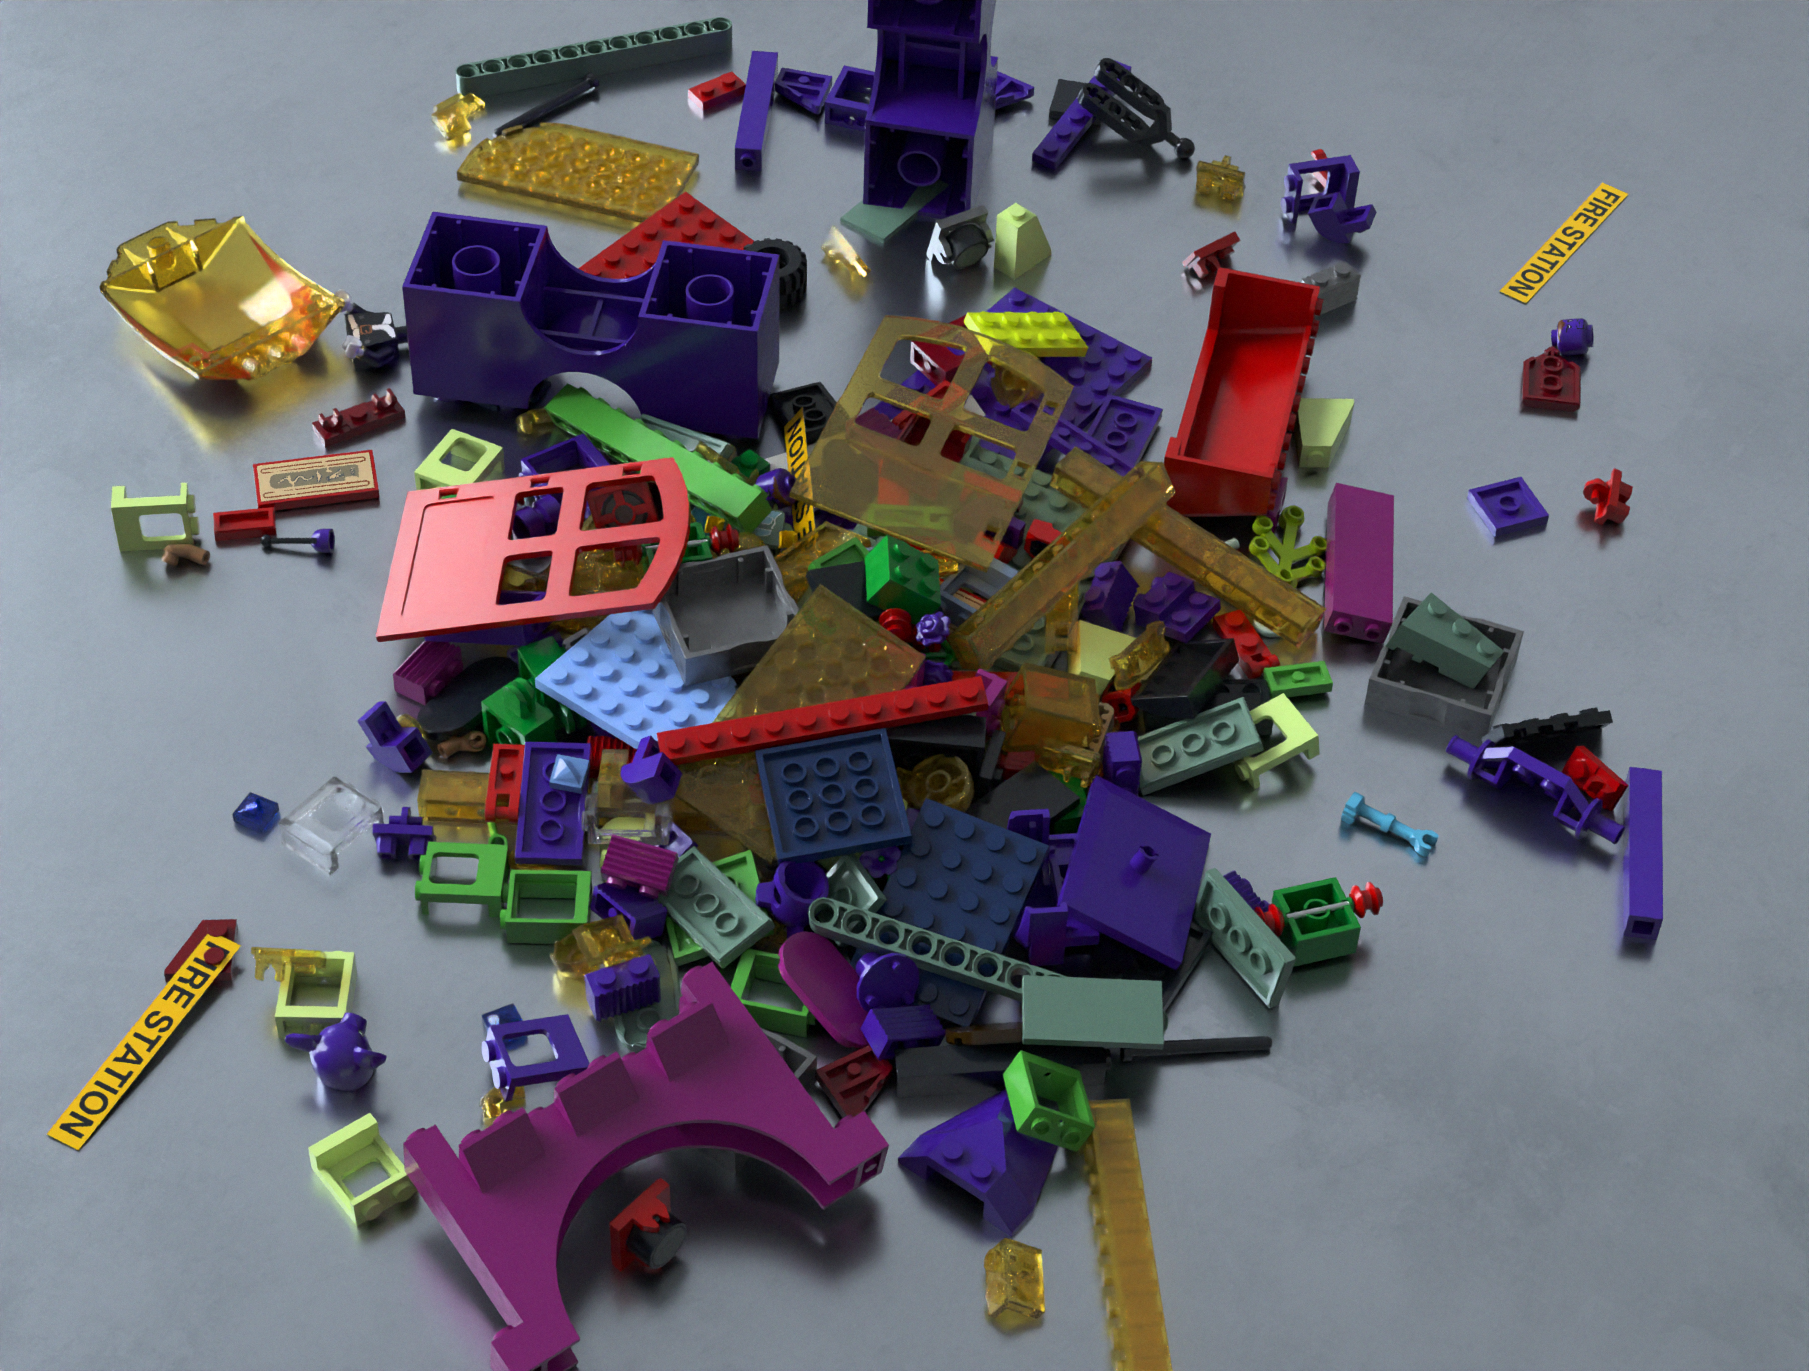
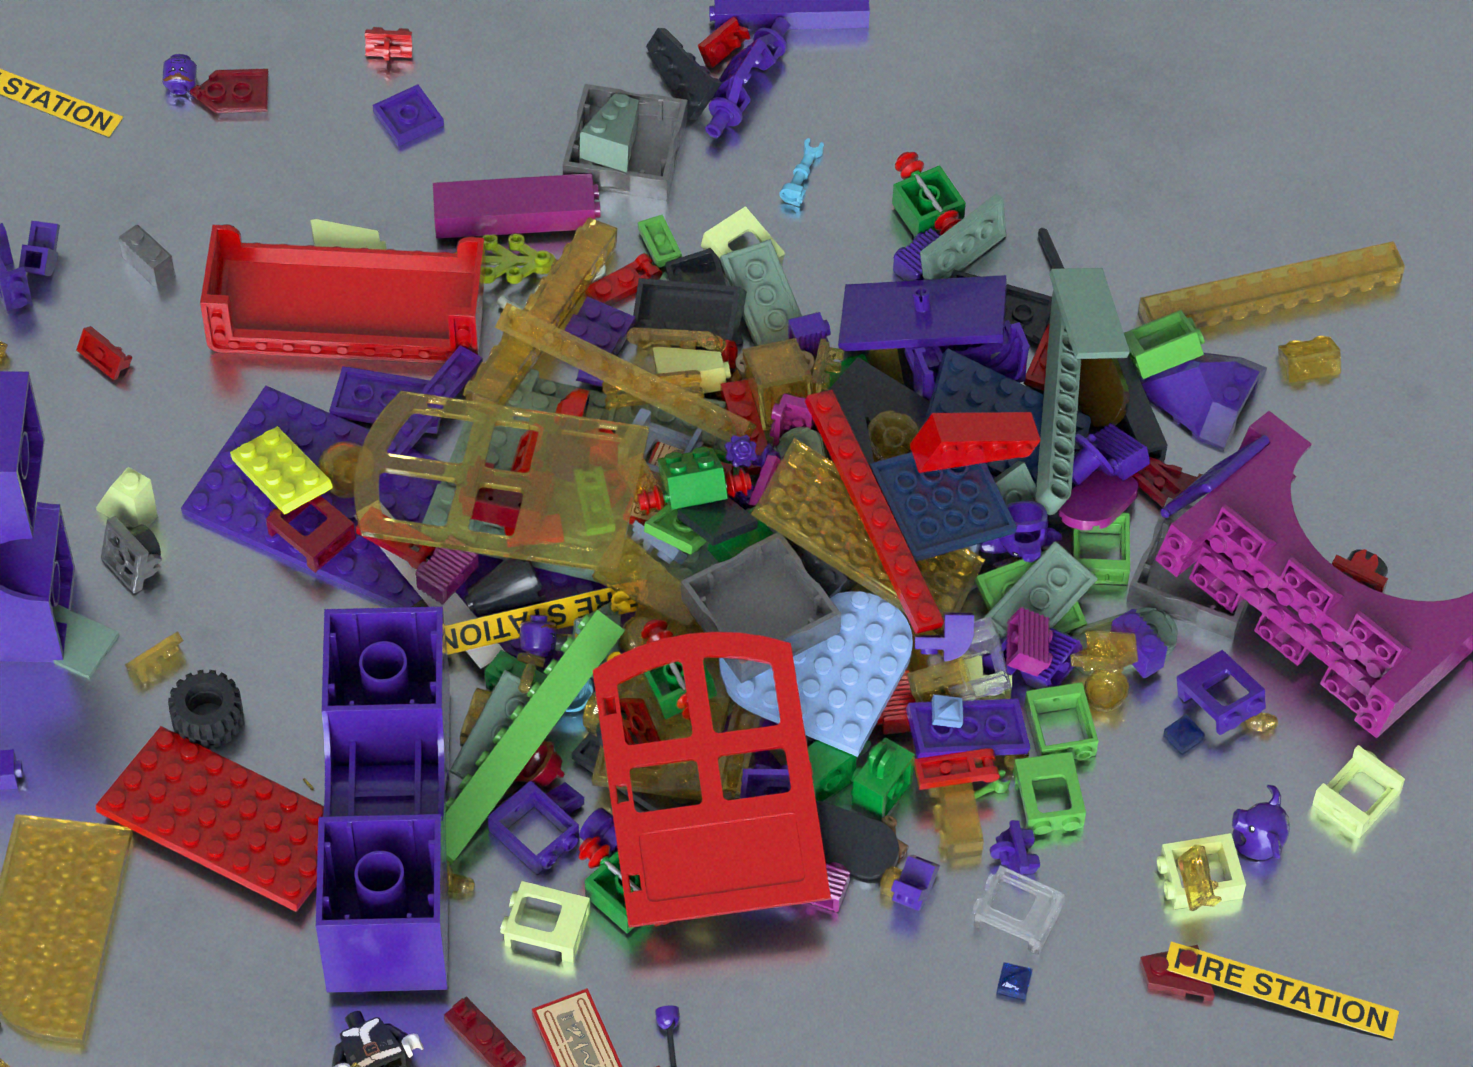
camera: 100 degrees left, 10 degrees up
none -> red wedge [910,412,1041,473]
none -> dark purple bar [1161,435,1270,518]

